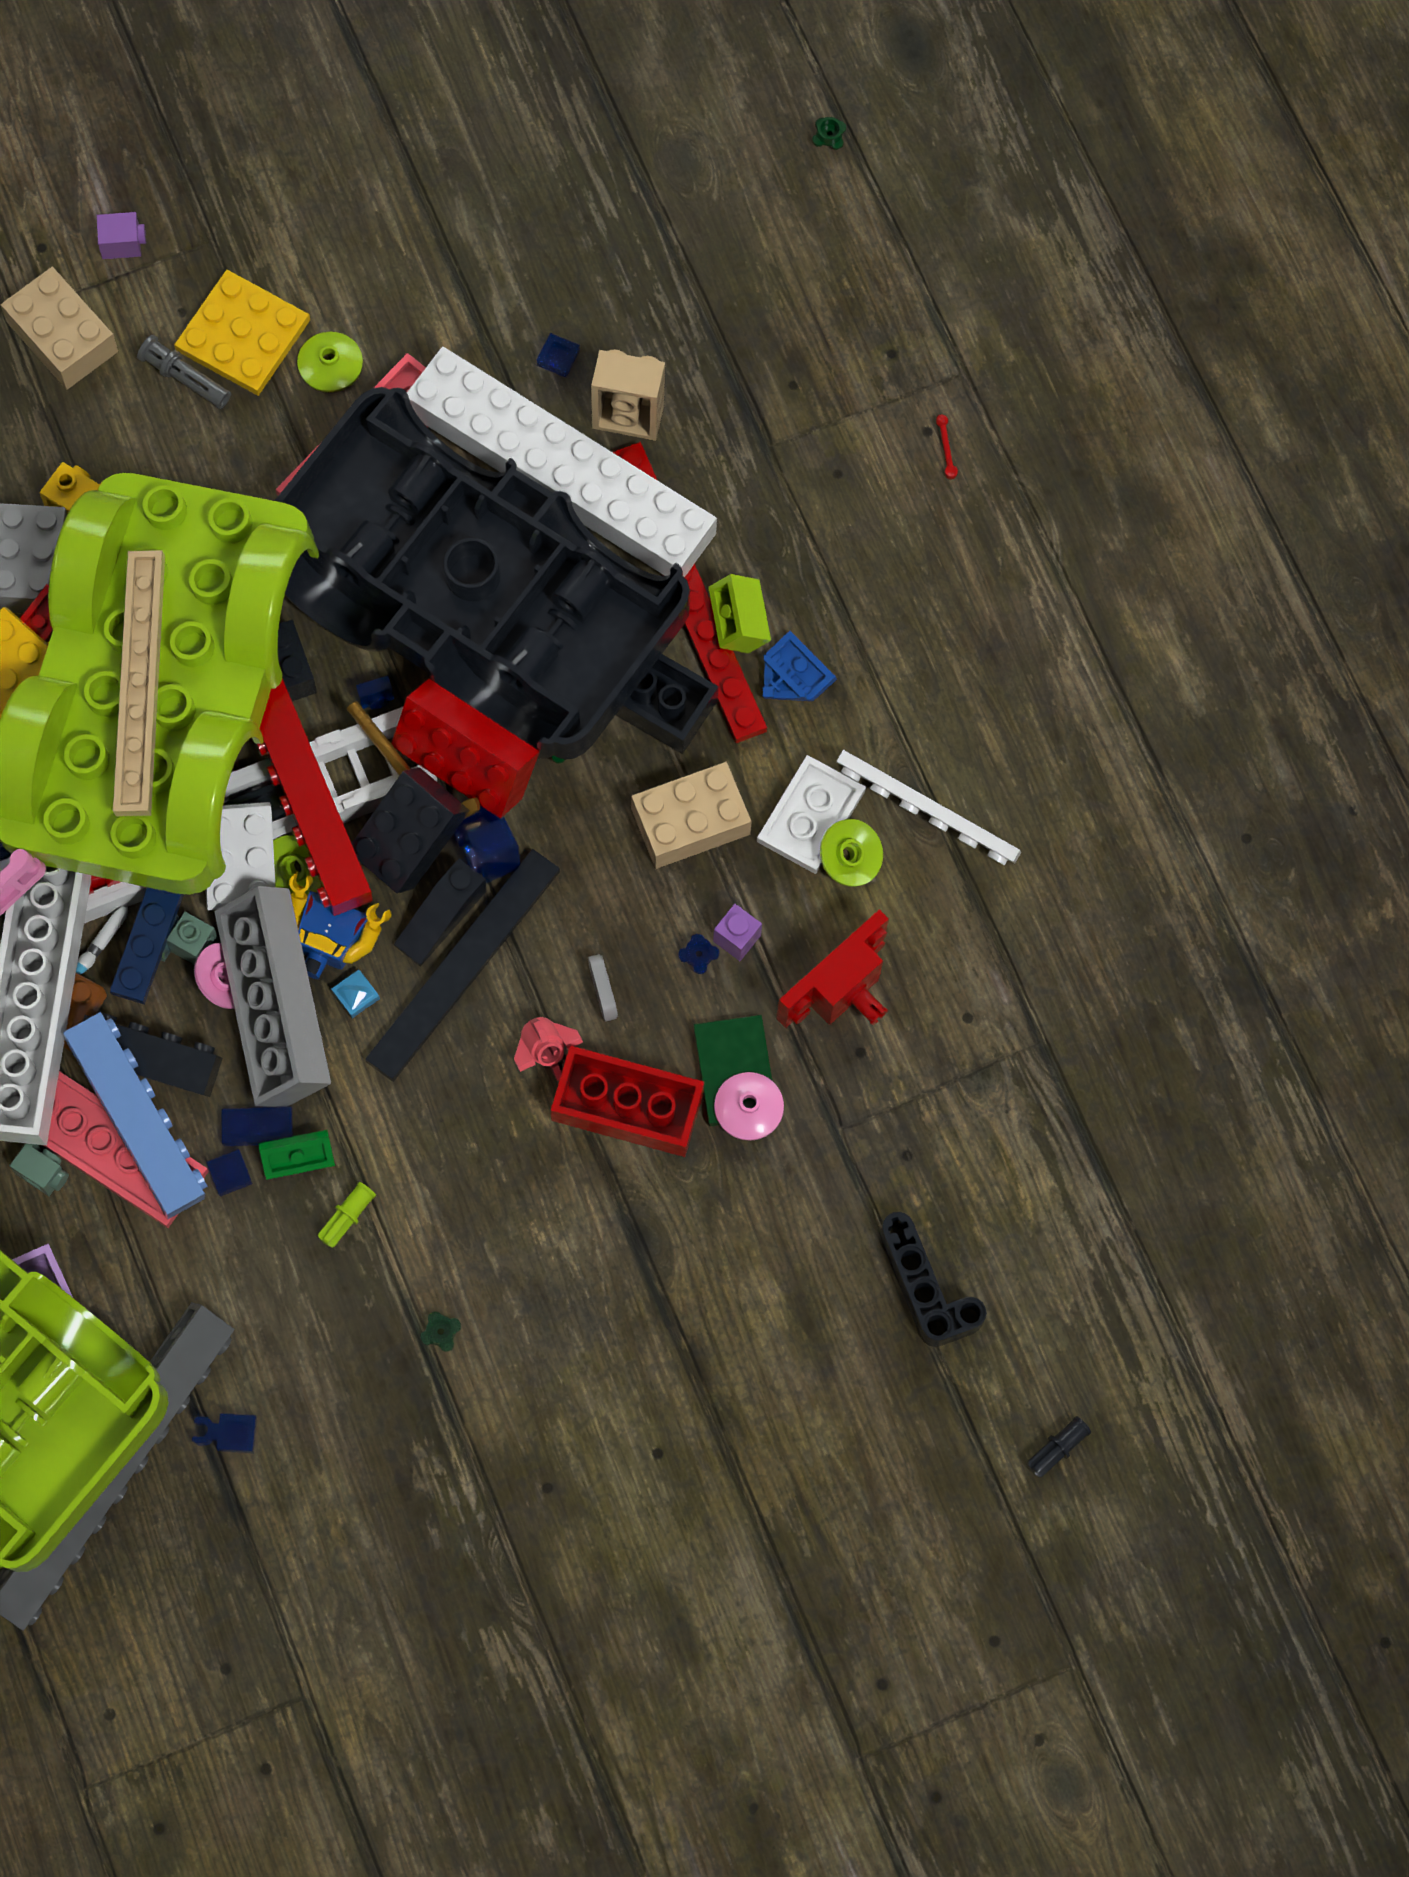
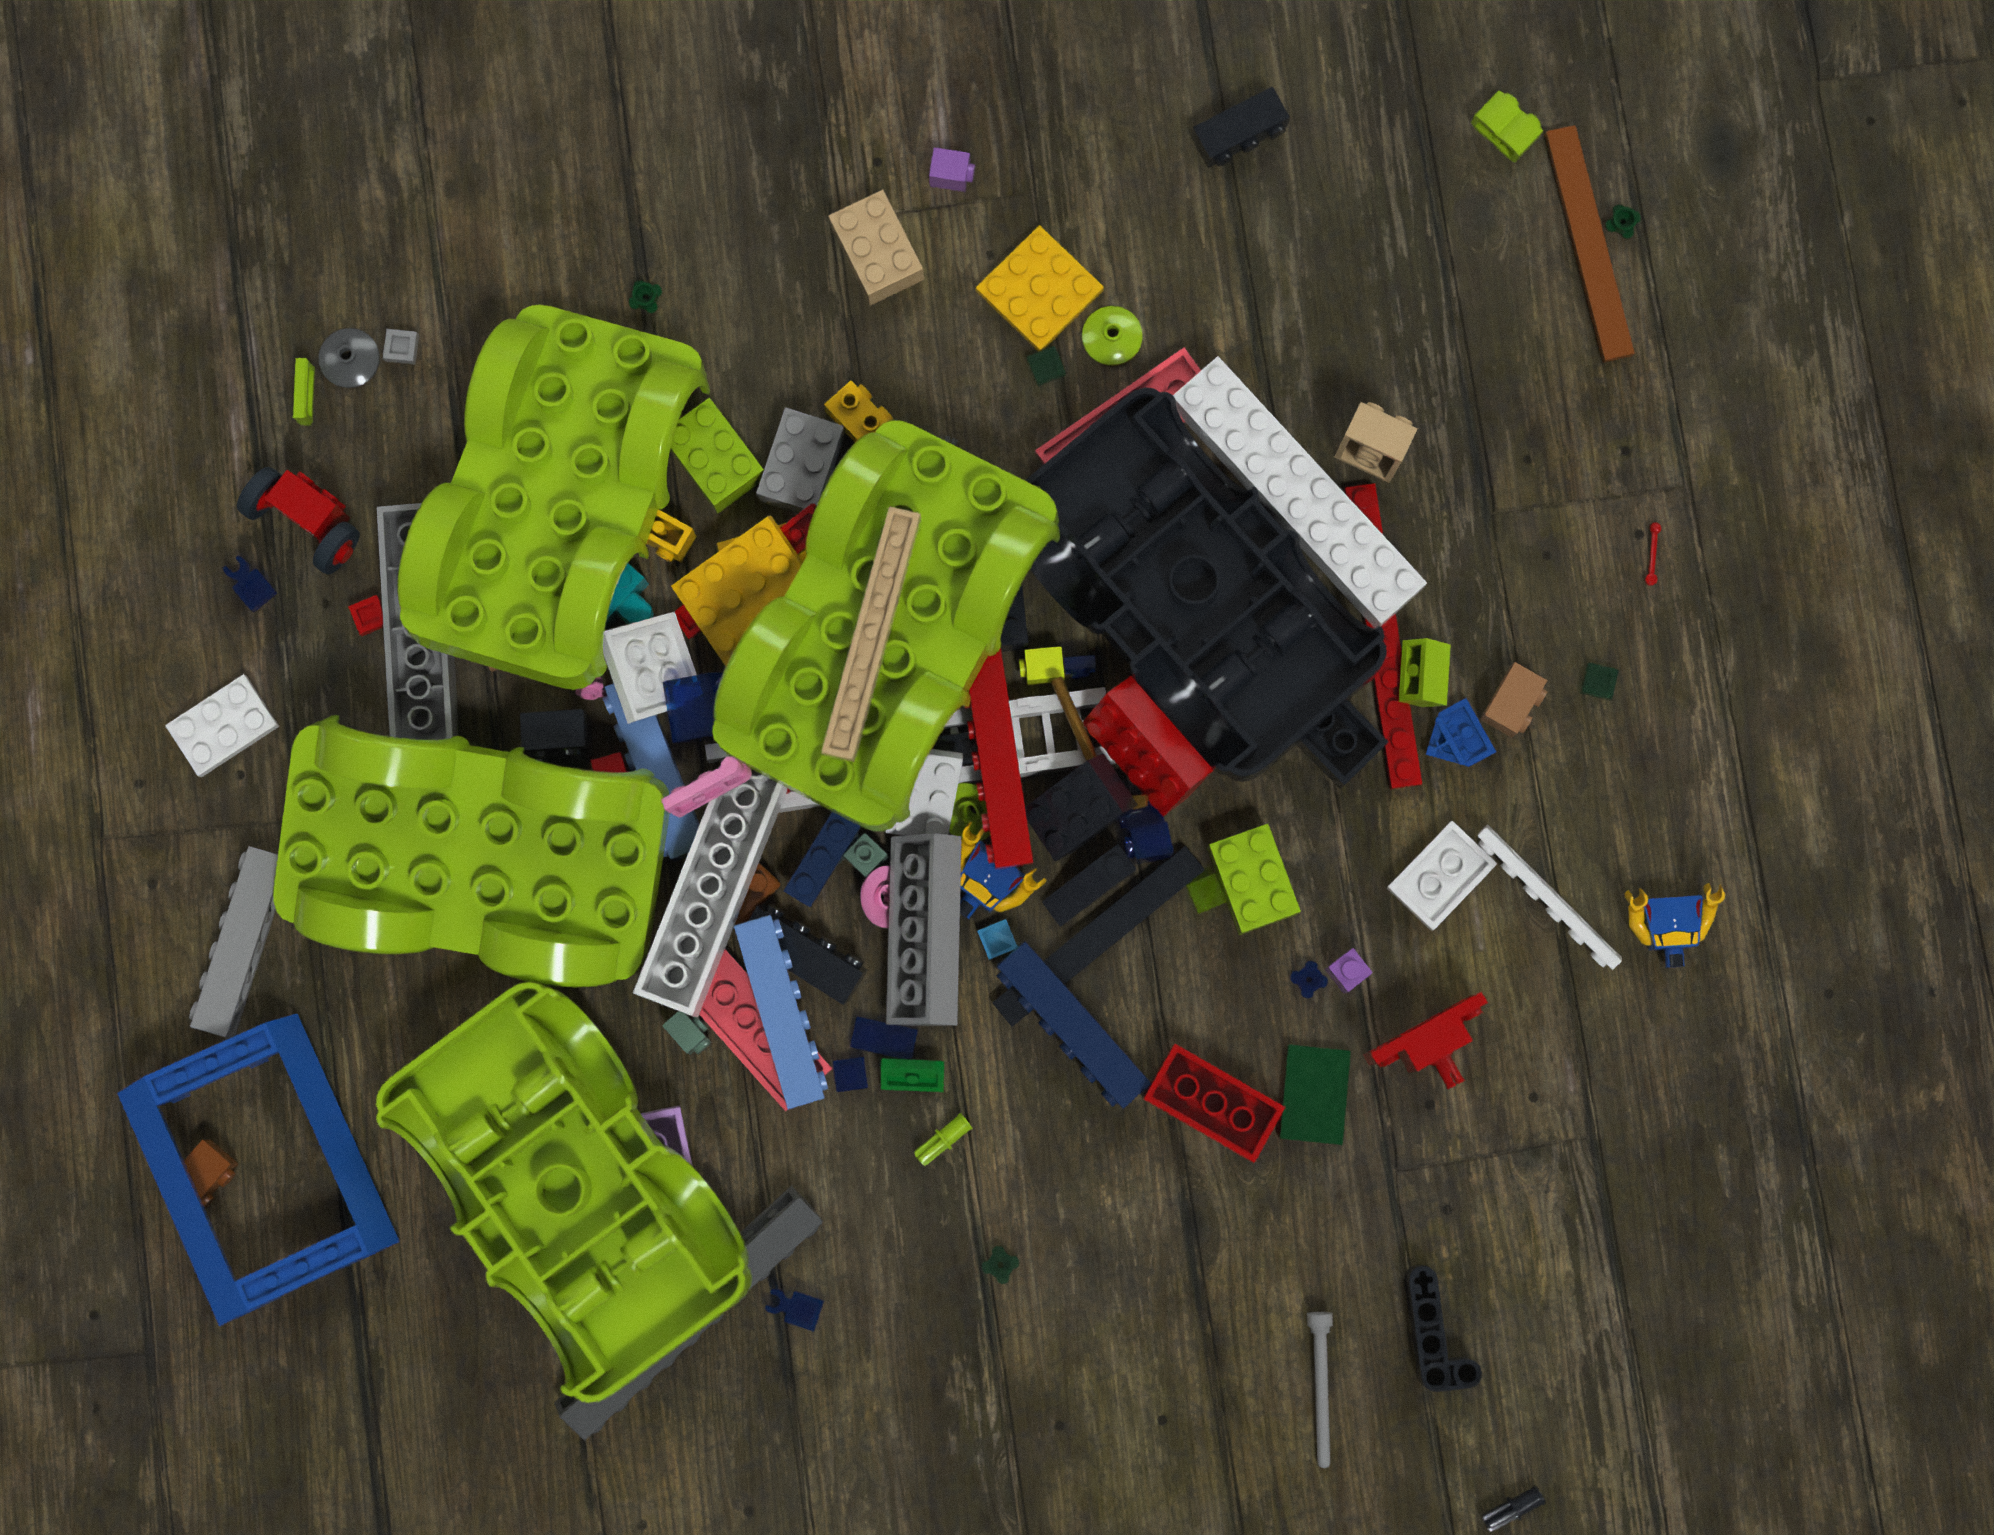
camera: 20 degrees right, 10 degrees up
white piece [76,906,128,975] -> none
dark grey pin [137,335,231,409] -> none
coral brick [514,1017,583,1081] -> none
clear blue plate [537,333,580,378] -> none
light grey tile [588,954,618,1022] -> none
tan brick [631,762,752,869] -> none
bright pink dish [714,1072,784,1141] -> none
lime dish [820,819,883,887] -> none
none -> dark blue brick [995,941,1151,1109]
none -> neon yellow brick [1019,646,1065,685]
none -> clear green tile [1026,345,1066,387]
none -> clear neon green tile [1186,873,1227,914]
none -> black brick [1191,86,1290,168]
none -> lime brick [1207,824,1301,935]
none -> light grey piece [1307,1312,1333,1468]
none -> lime brick [1471,91,1543,163]
none -> medium nougat brick [1480,662,1548,738]
none -> dark orange tile [1544,125,1635,363]
none -> clear green tile [1580,662,1619,701]
none -> torso [1624,883,1725,968]

